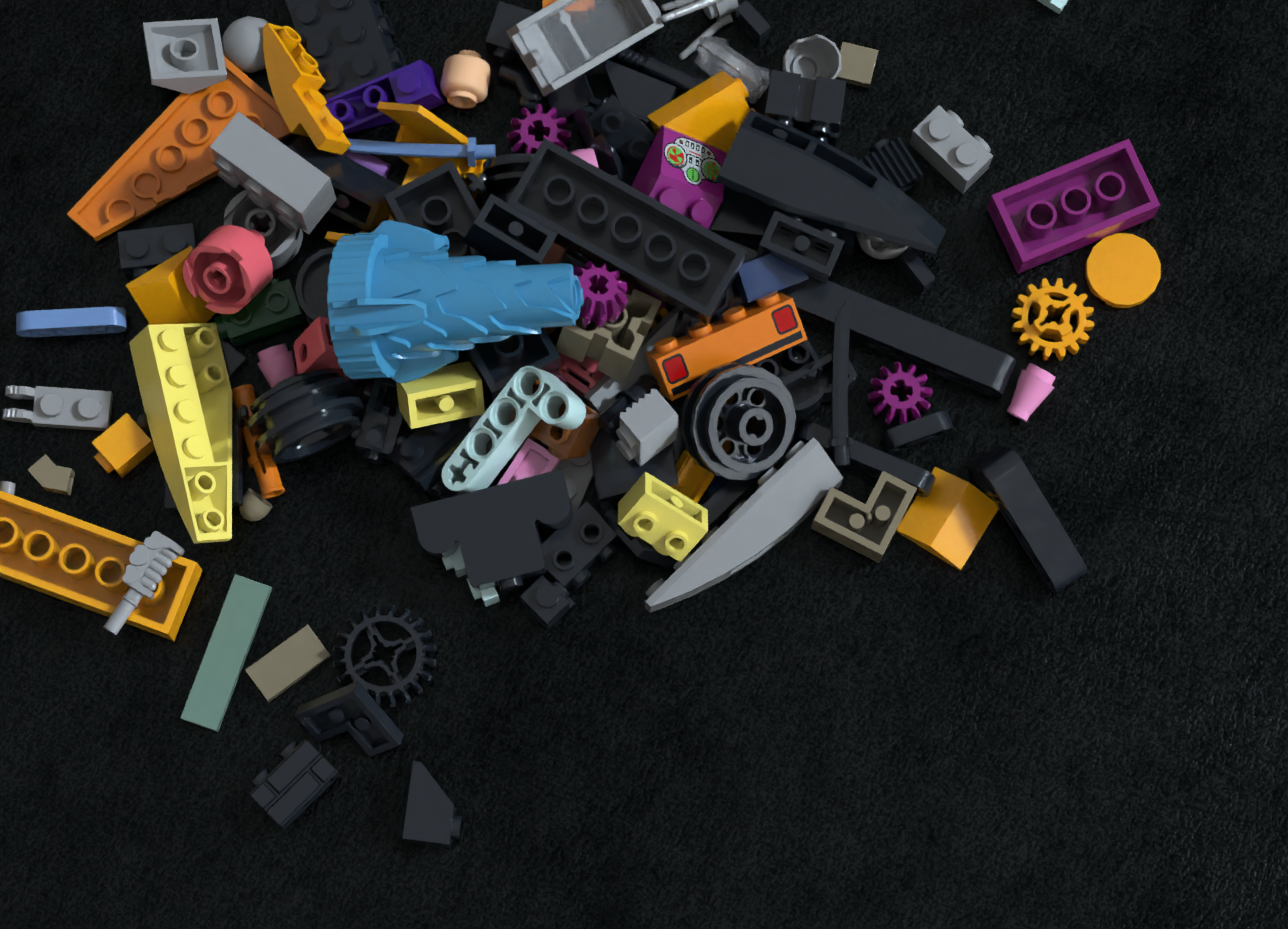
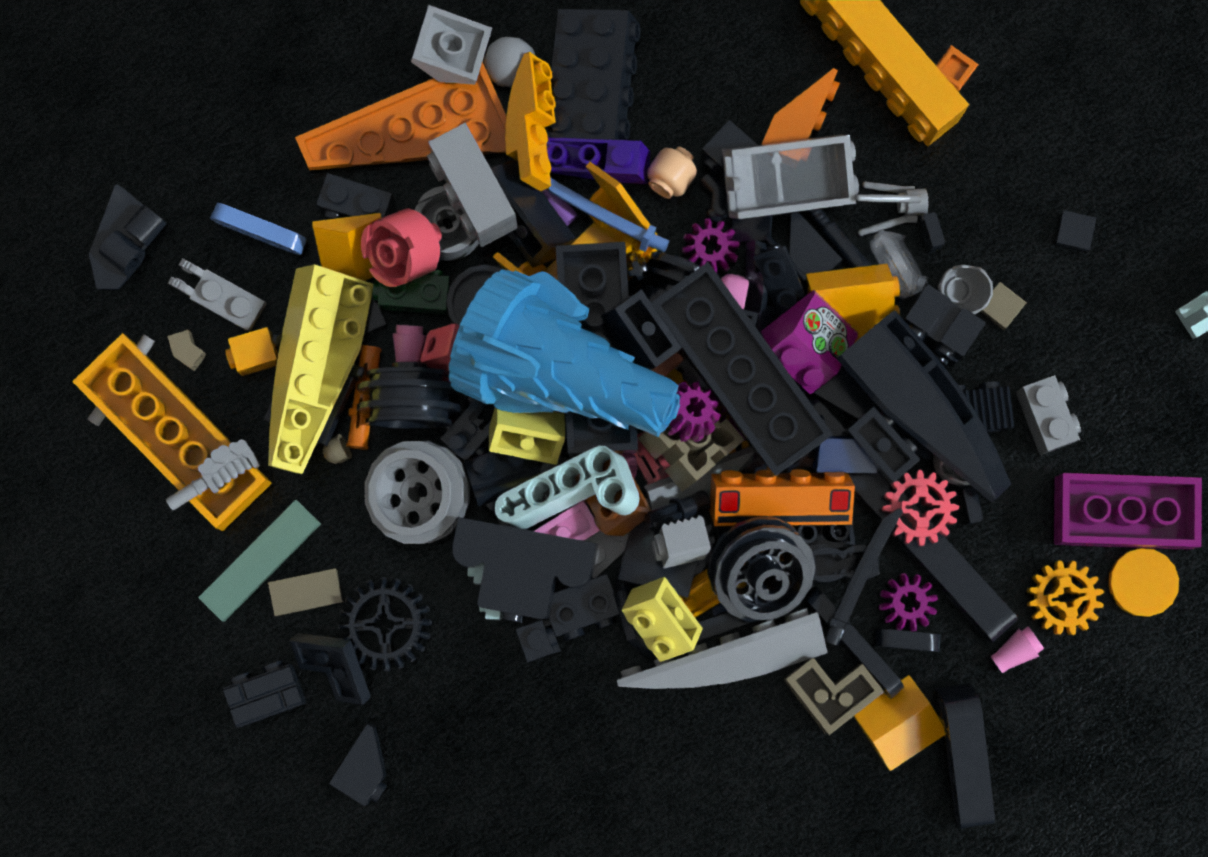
camera: 25 degrees right, 5 degrees up
none -> light grey wheel [365,441,470,544]
none -> coral gear [881,470,959,546]

